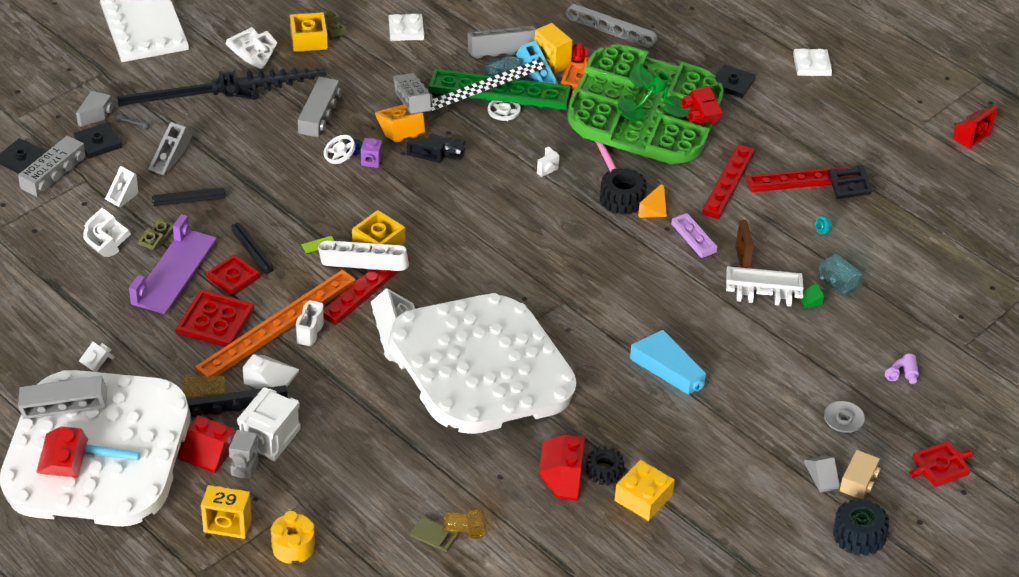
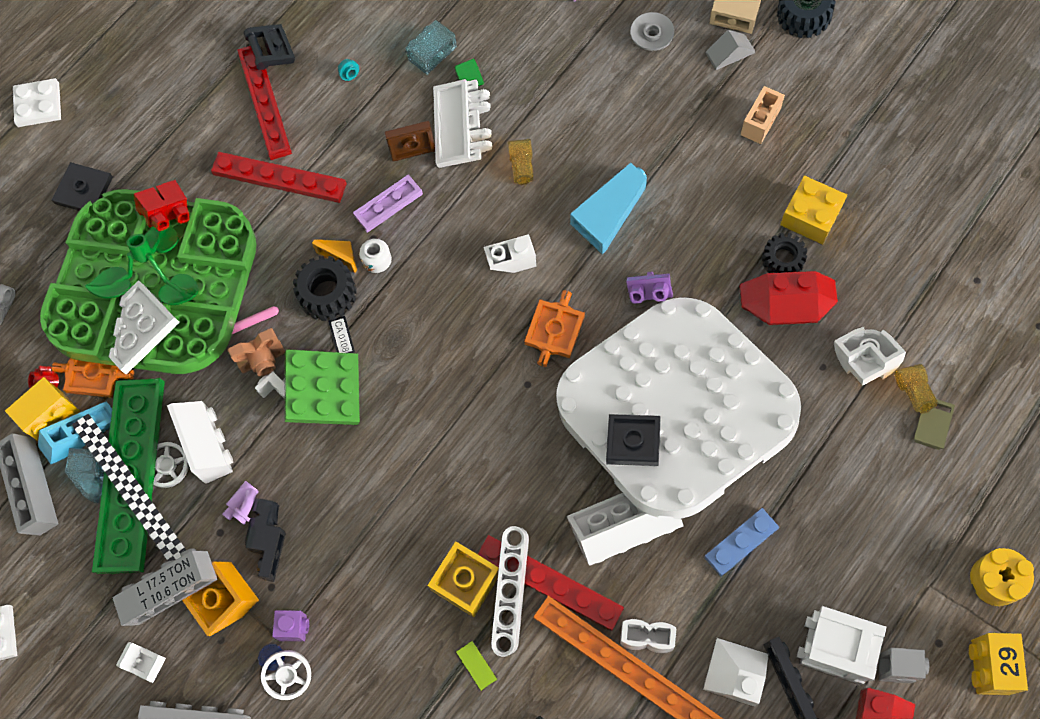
camera: 90 degrees left, 25 degrees up
none -> white plate [109,280,179,374]
none -> white bracket [116,642,166,683]
none -> white slope [167,401,233,484]
none -> lavender plant [222,481,259,524]
none -> nougat plant [227,328,285,376]
none -> bright green plate [285,350,360,425]
none -> sticker [328,316,355,353]
none -> white head [359,239,392,273]
none -> white slope [484,234,536,273]
none -> clear yellow piece [508,139,533,185]
none -> orange plate [524,290,585,367]
none -> black plate [606,414,661,466]
none -> medium lavender hips [626,272,673,304]
none -> medium blue plate [704,508,779,577]
none -> light nougat brick [741,86,785,144]
none -> white brick [834,327,906,385]

